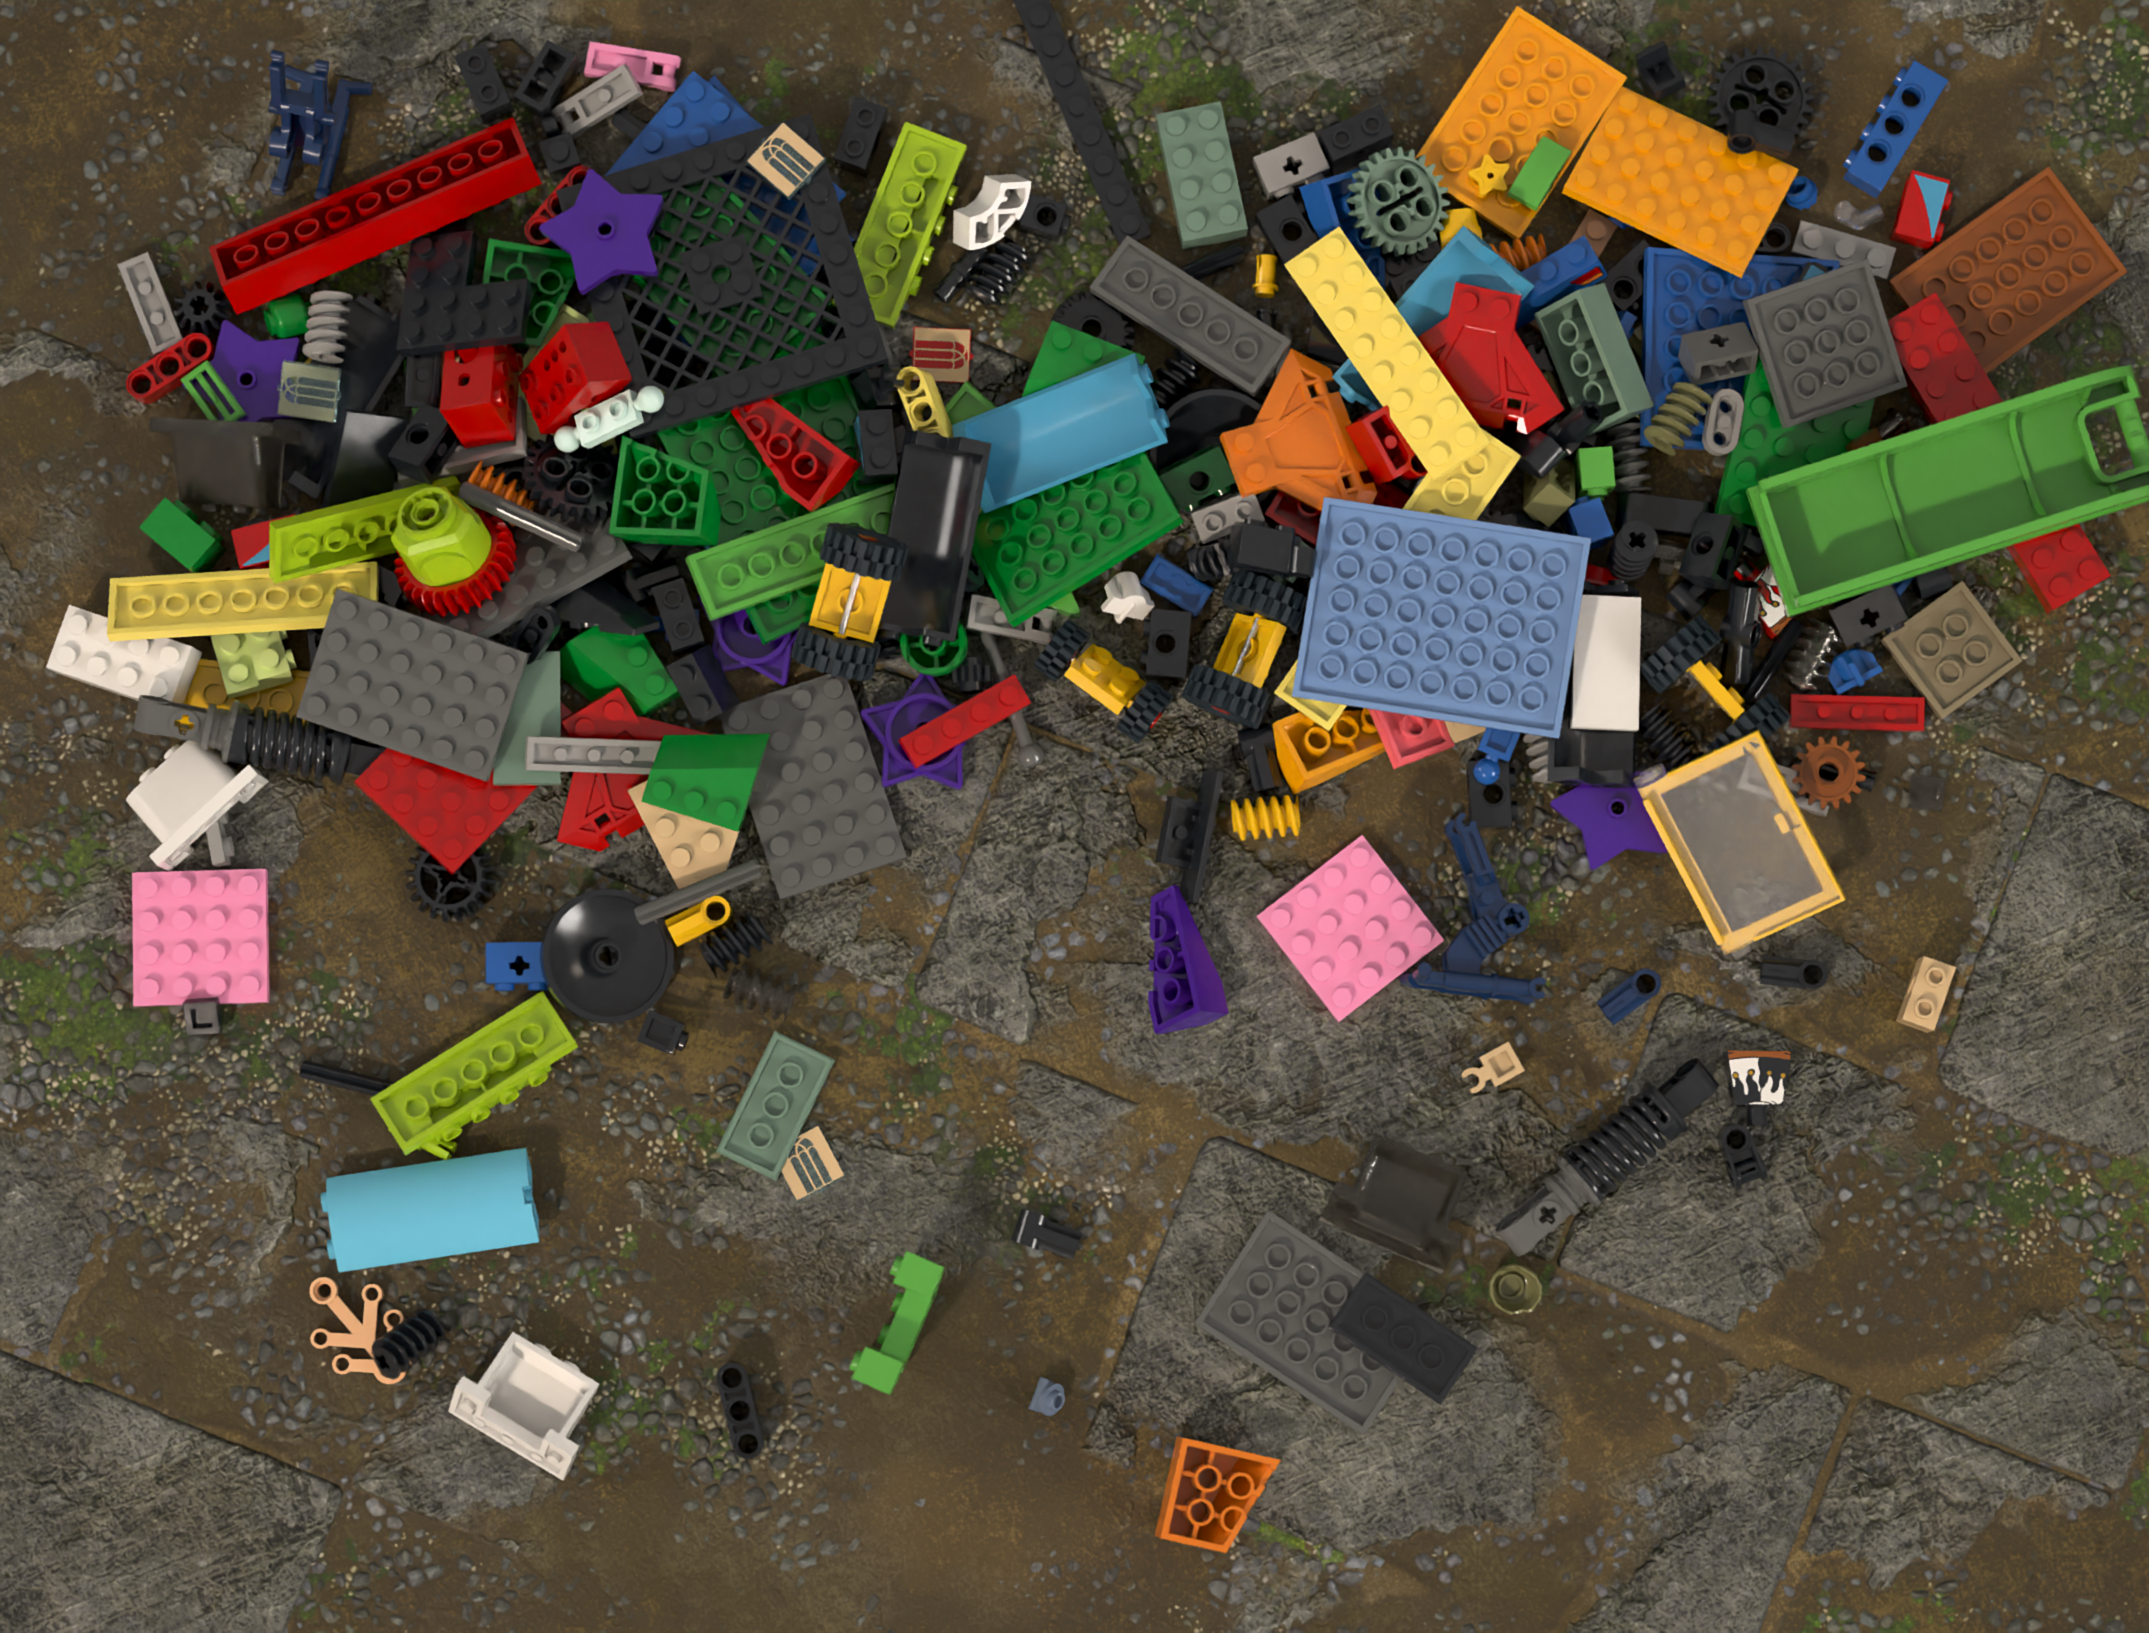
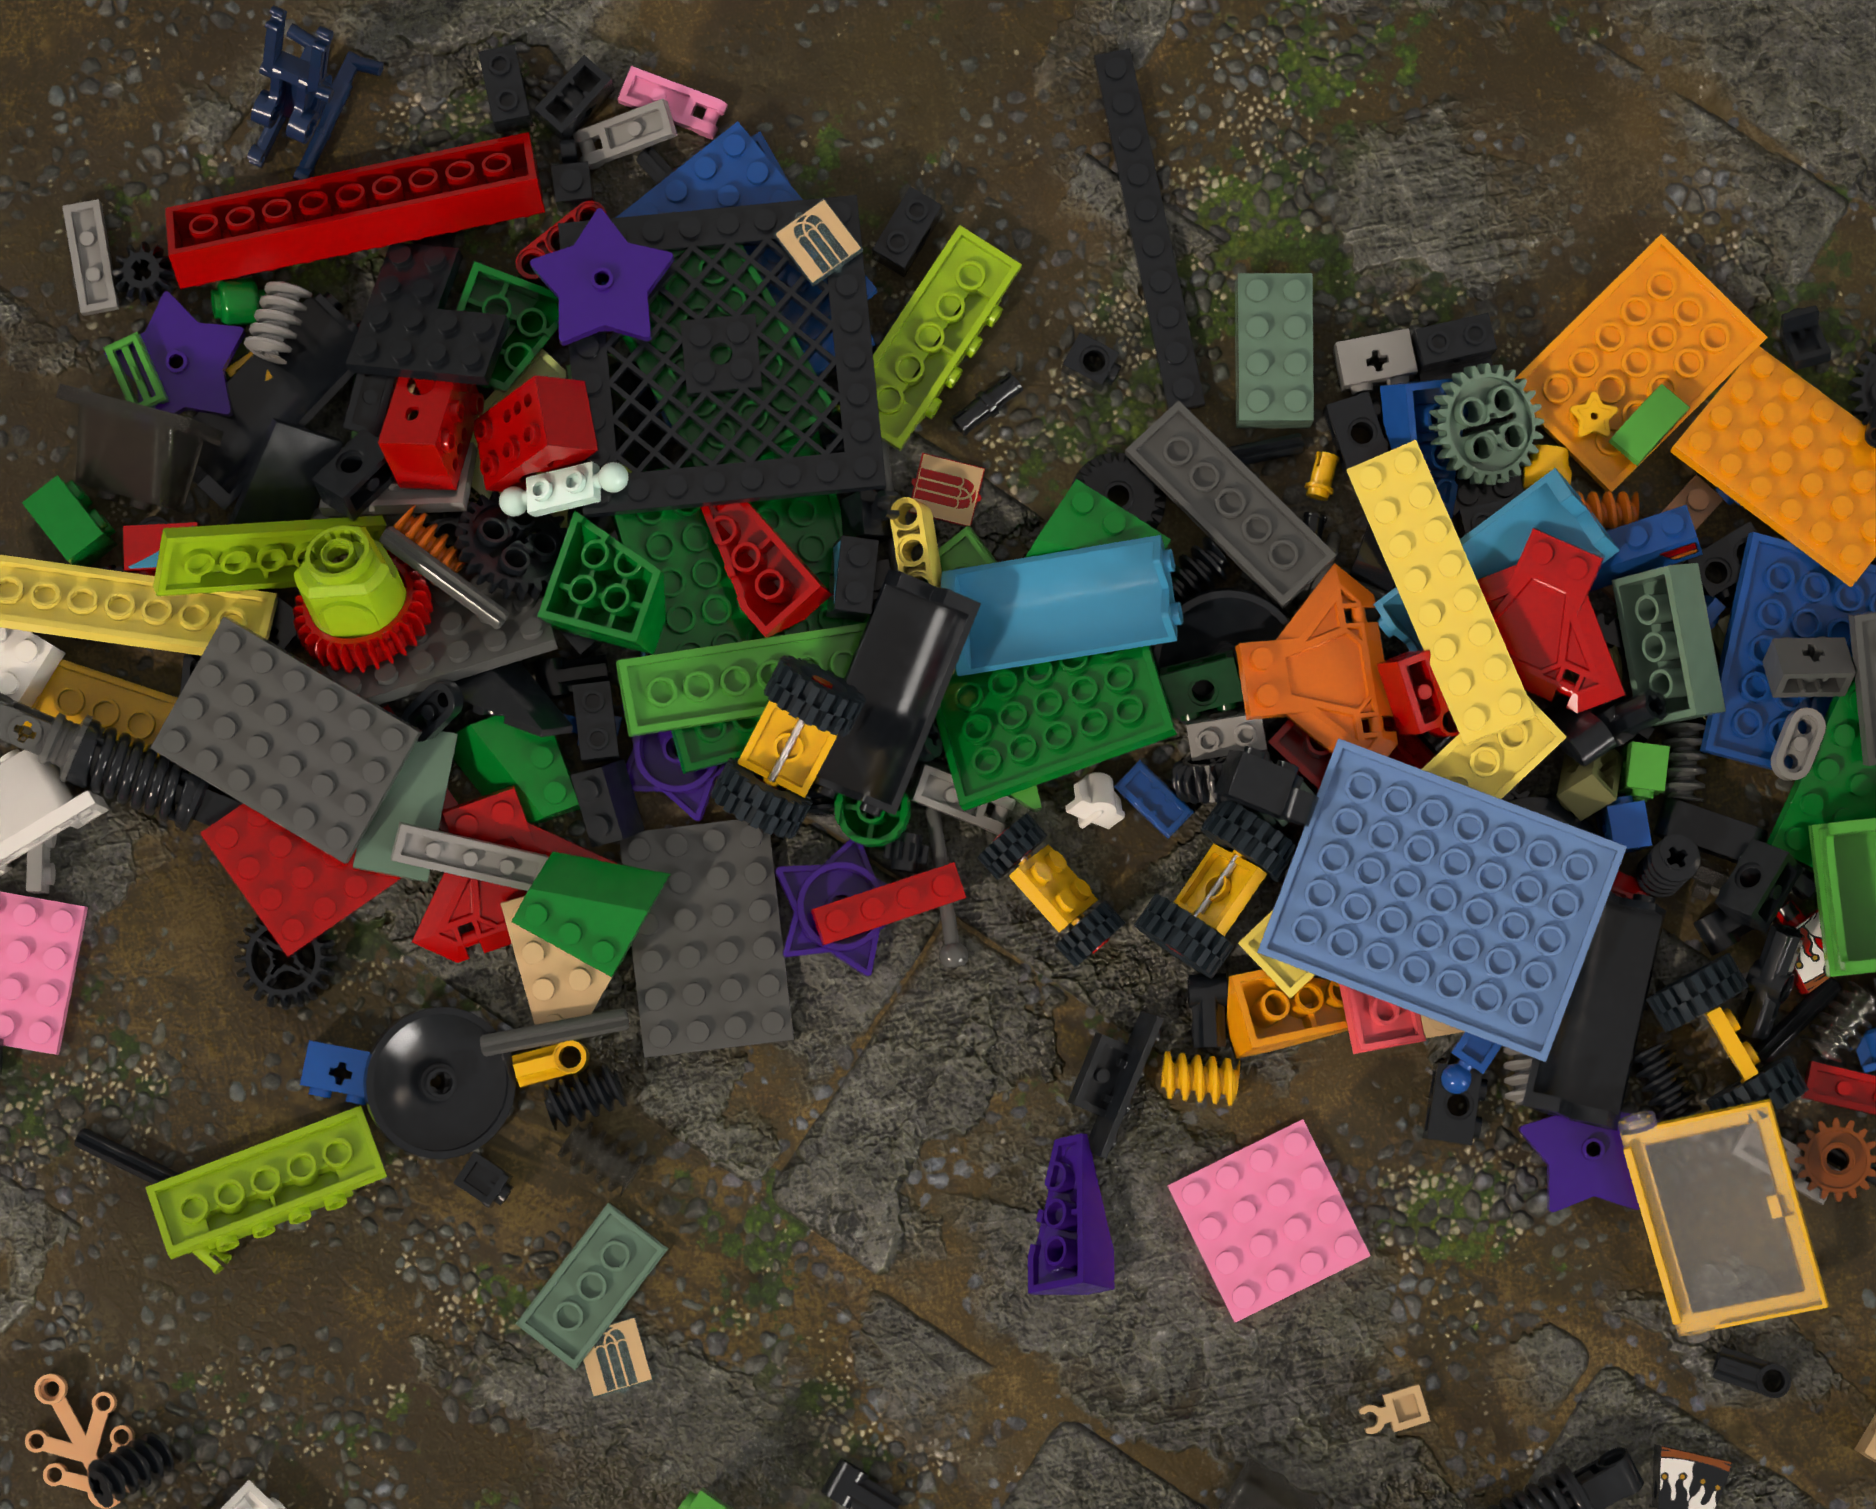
camera: 10 degrees right, 0 degrees up
red beam [126,333,216,404] -> none
yellowish green plate [211,630,297,699] -> none
clear light blue piece [276,360,342,423] -> none
medium azure cylinder [321,1148,539,1272] -> none
white brick [953,174,1031,250] -> none
black piece [963,236,1033,308] -> none
black brick [1140,609,1192,682] -> none
dark blue piece [1399,813,1546,1005] -> none
white tile [1570,595,1641,732] -> none
dark blue piece [1596,969,1661,1026] -> none
olive piece [1643,382,1713,456] -> none

